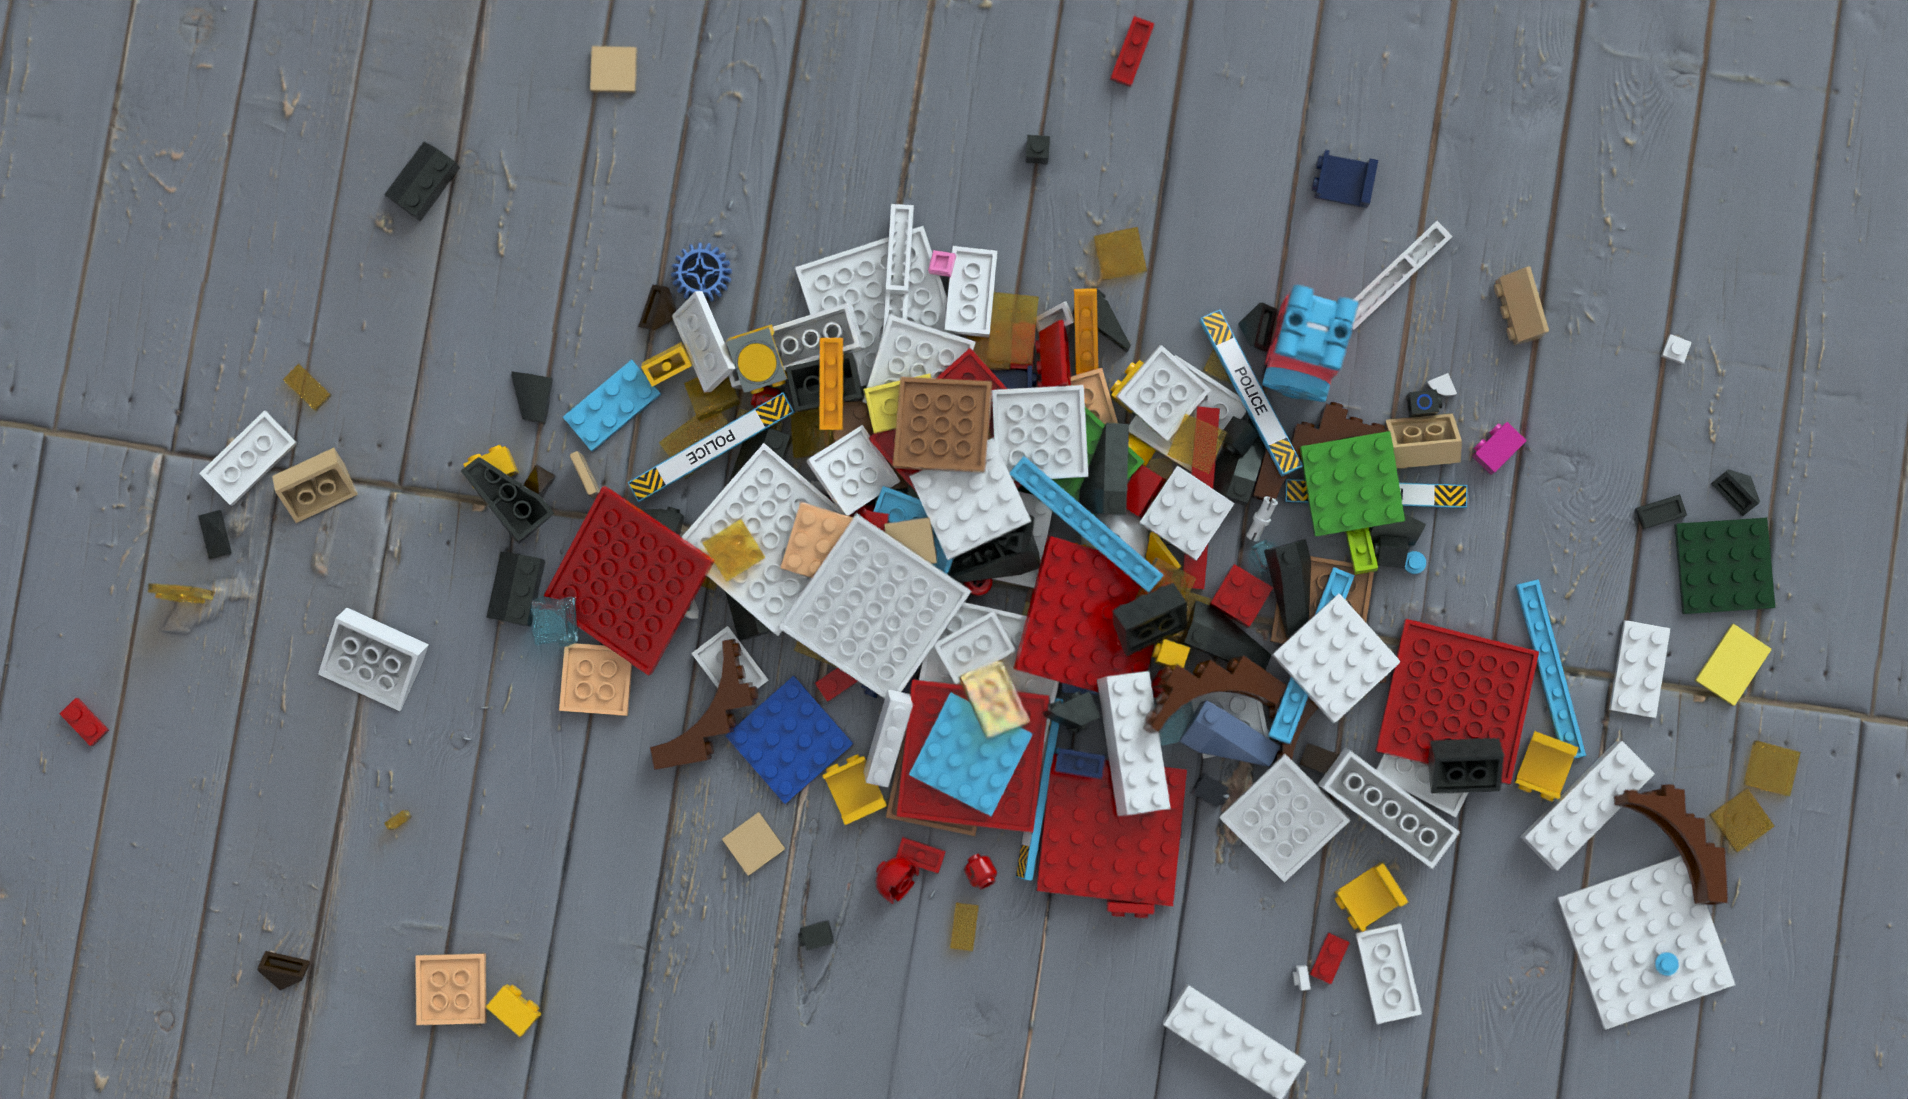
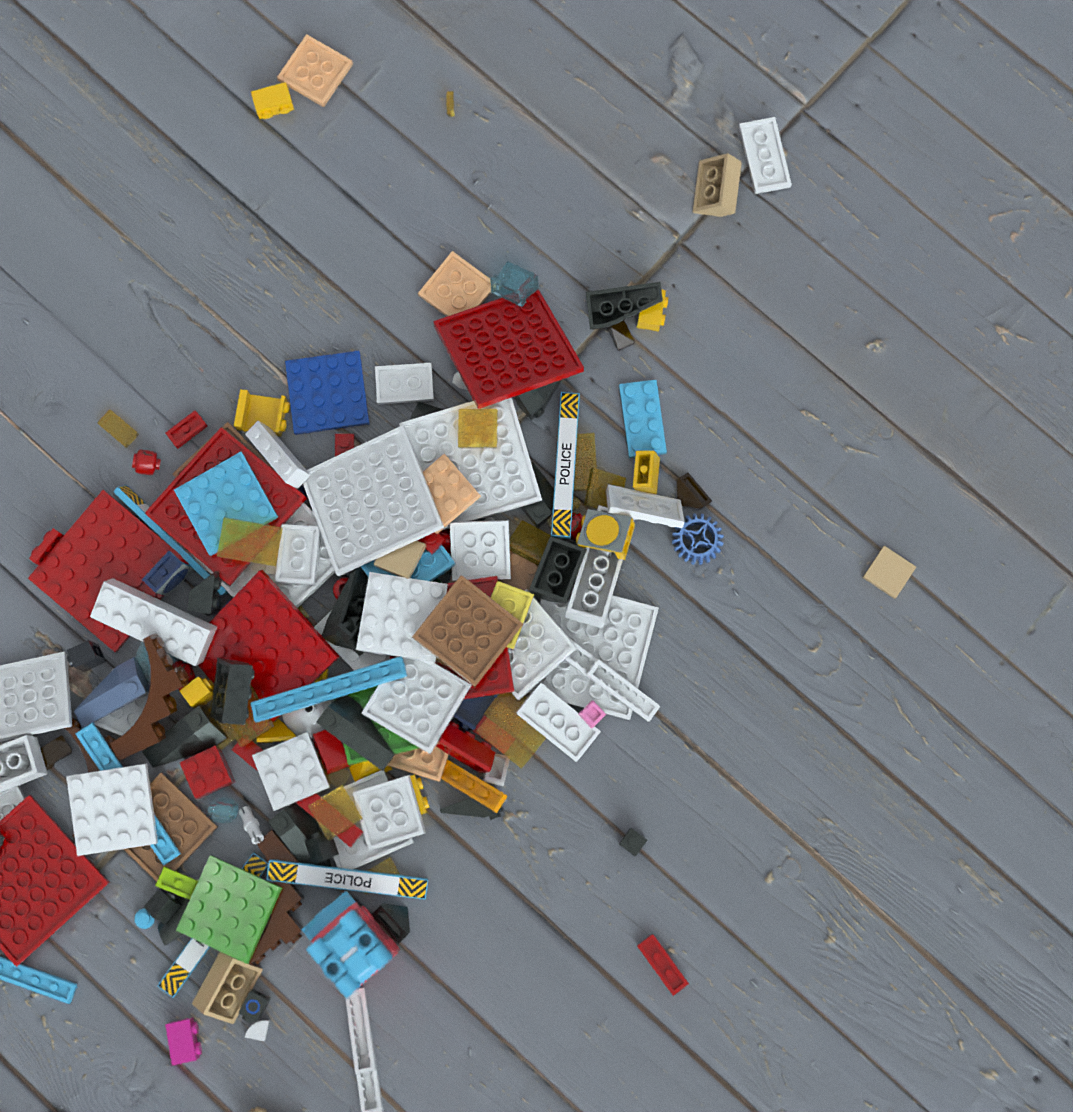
camera: 115 degrees right, 5 degrees down
clear yellow plate [148,583,213,604] -> none
pearl dark grey slope [198,510,232,559] -> none
clear yellow tile [283,363,332,411] -> none
white slope [318,608,429,711] -> none
pearl dark grey slope [384,141,460,221] -> none
pearl dark grey slope [486,552,545,627] -> none
pearl dark grey slope [511,371,553,424] -> none
tan tile [570,451,600,499] -> none
reddish brown arch [650,639,758,770] -> none
tan tile [722,812,786,876] -> none
pearl dark grey brick [798,920,834,950] -> none
light orange plate [819,338,843,430] -> none
red cylinder [876,857,920,904] -> none
clear yellow plate [1093,227,1147,281] -> none
pearl dark grey wedge [1264,539,1311,639] -> none
dark blue panel [1312,150,1378,208] -> none

